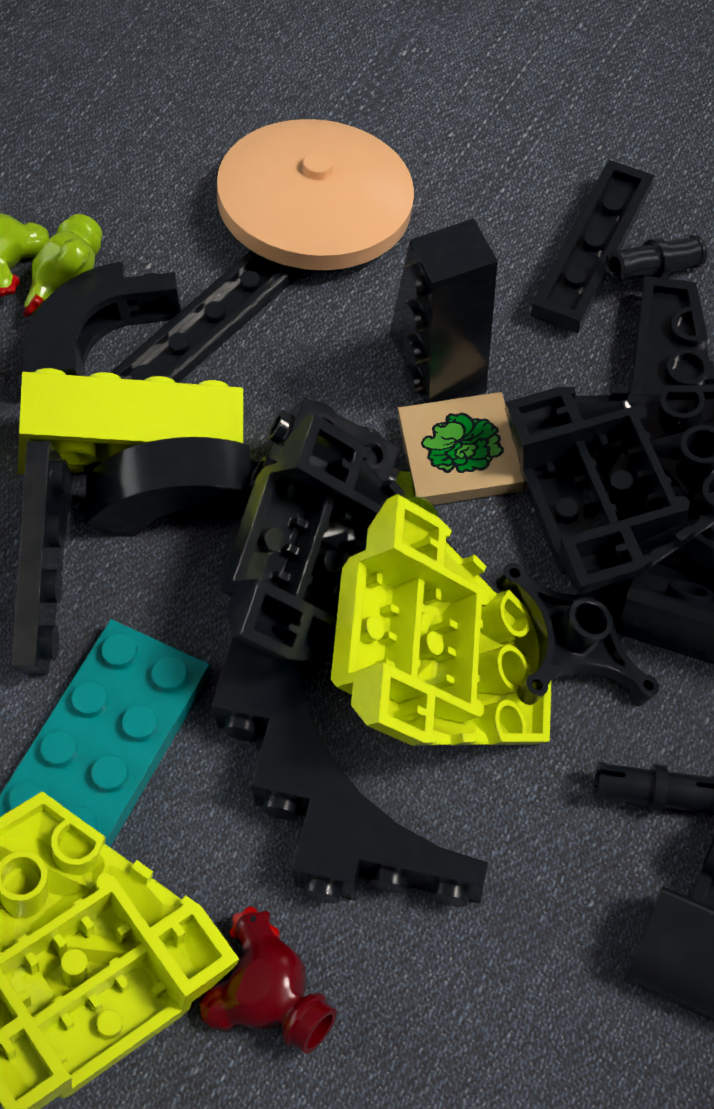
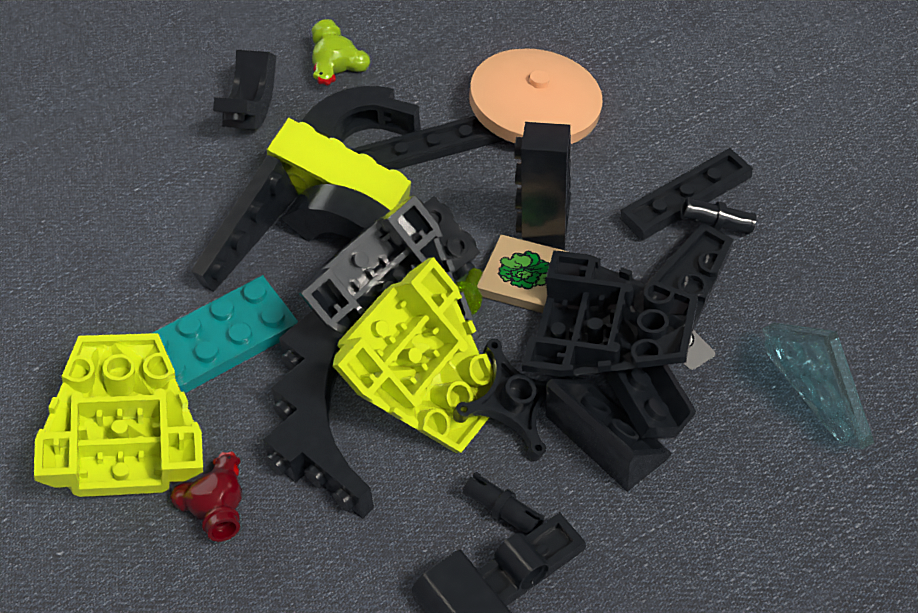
camera: 30 degrees right, 10 degrees down
lime animal [22,214,103,317] -> none

